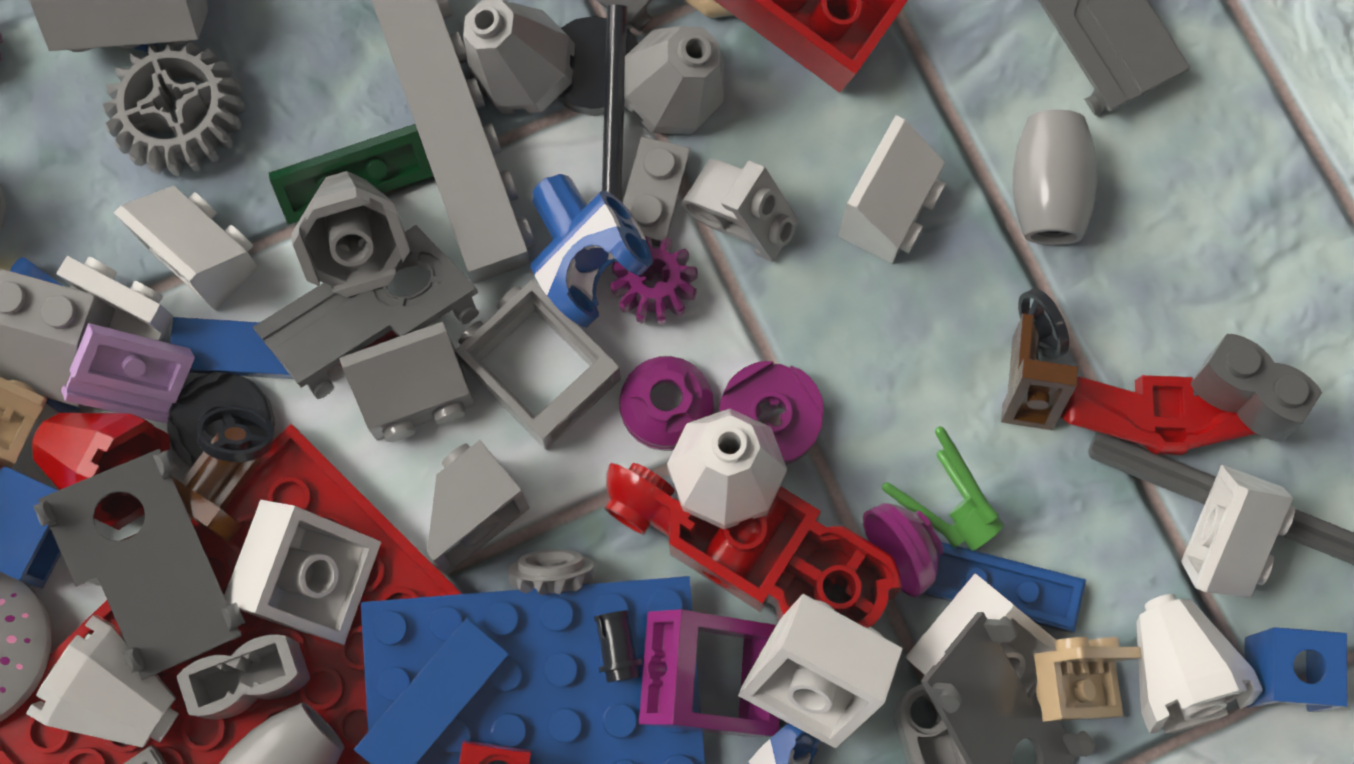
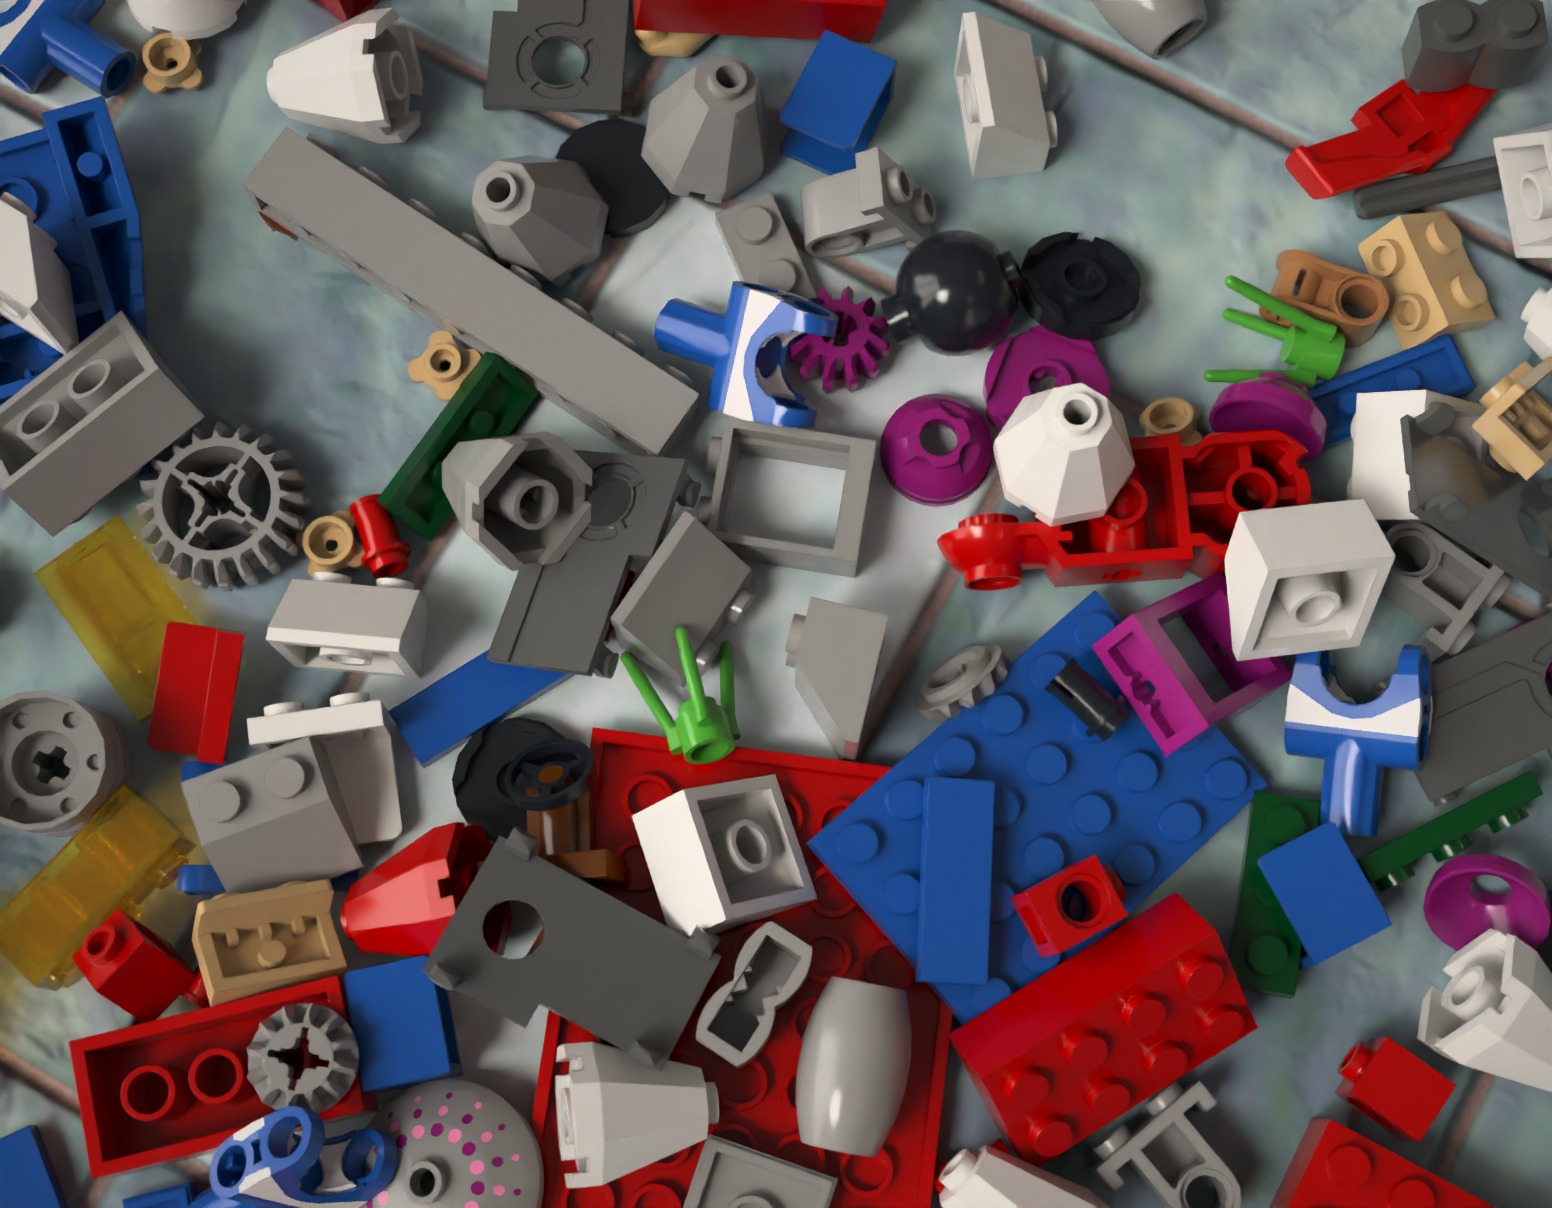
camera: 35 degrees left, 0 degrees up
lavender plate [61,323,195,424] -> none
black bar [601,5,627,201] -> none
reddish brown piece [1001,288,1078,430] -> none
none -> clear yellow piece [33,514,198,724]
none -> red panel [147,621,246,764]
none -> tan plate [296,510,365,578]
none -> red pin [349,494,411,579]
none -> tan plate [408,330,481,402]
none -> bright green plant [620,626,741,764]
none -> blue piece [780,29,897,176]
none -> black brick [881,230,1025,356]
none -> black tile [1017,232,1141,341]
none -> tan plate [1139,397,1203,446]
none -> medium nougat piece [1259,249,1389,349]
none -> tan bracket [1358,211,1496,350]

